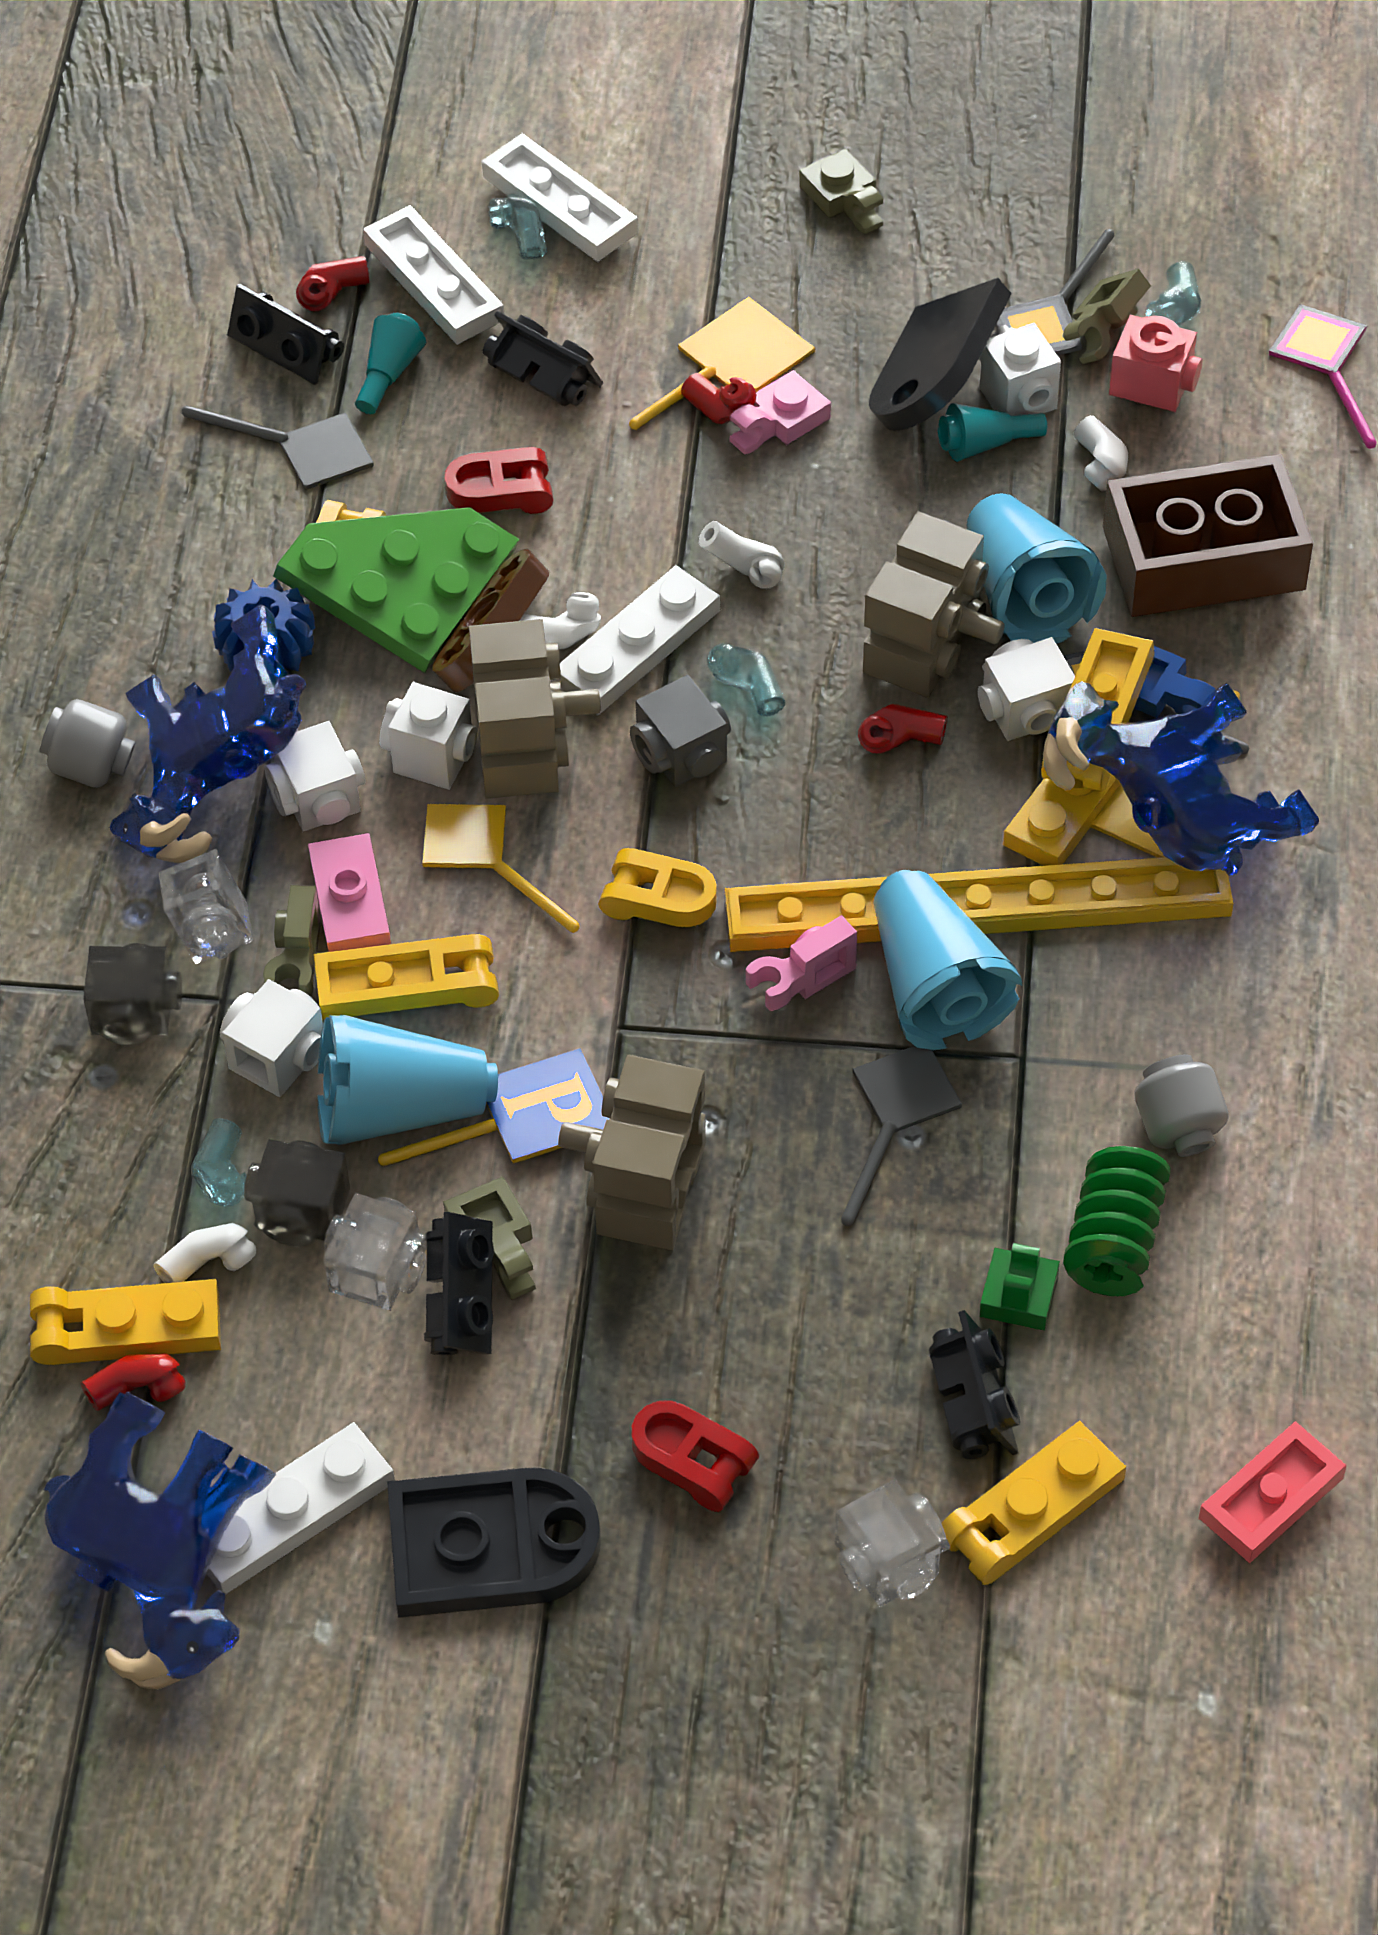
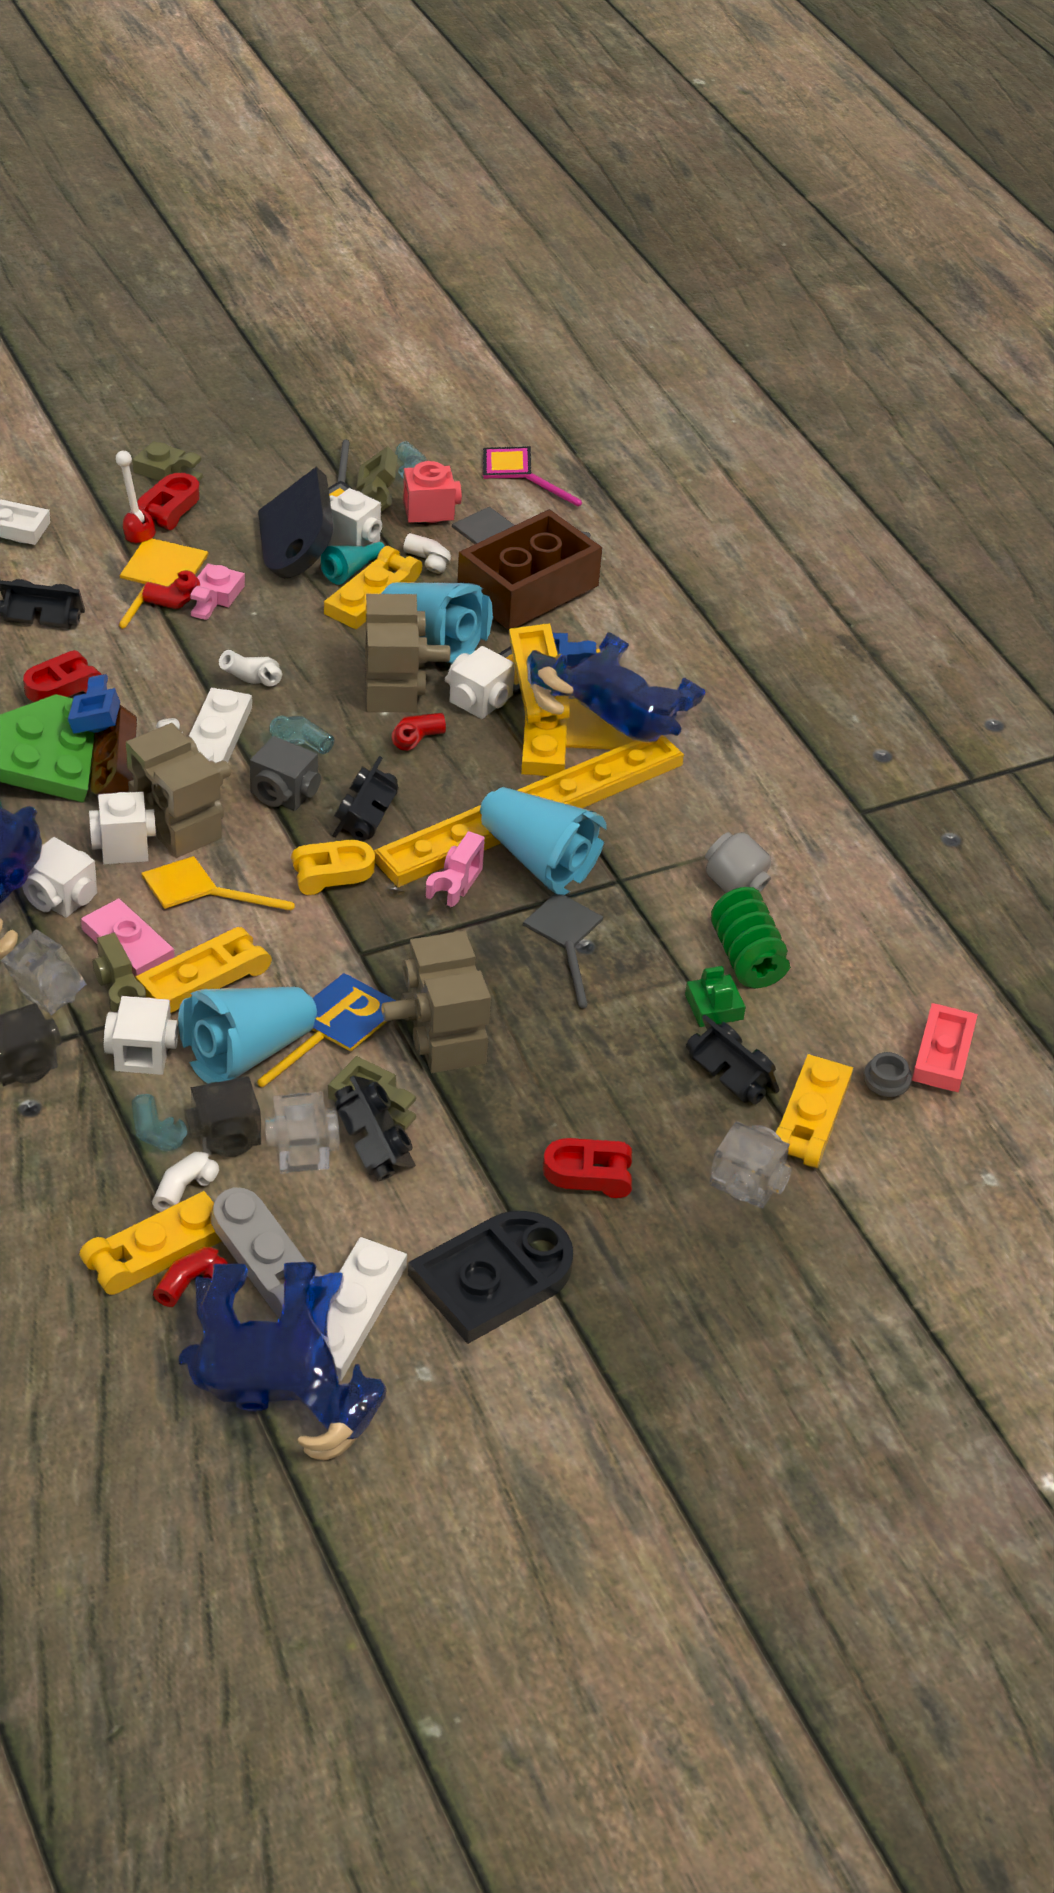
camera: 35 degrees left, 10 degrees down
none -> blue plate [68,674,121,734]
none -> hinge [115,451,156,543]
none -> red plate [137,473,200,530]
none -> light grey plate [211,1187,327,1319]
none -> yellow plate [324,546,423,630]
none -> black hinge [332,756,399,841]
none -> dark grey piece [452,507,591,544]
none -> dark grey plate [864,1052,912,1097]

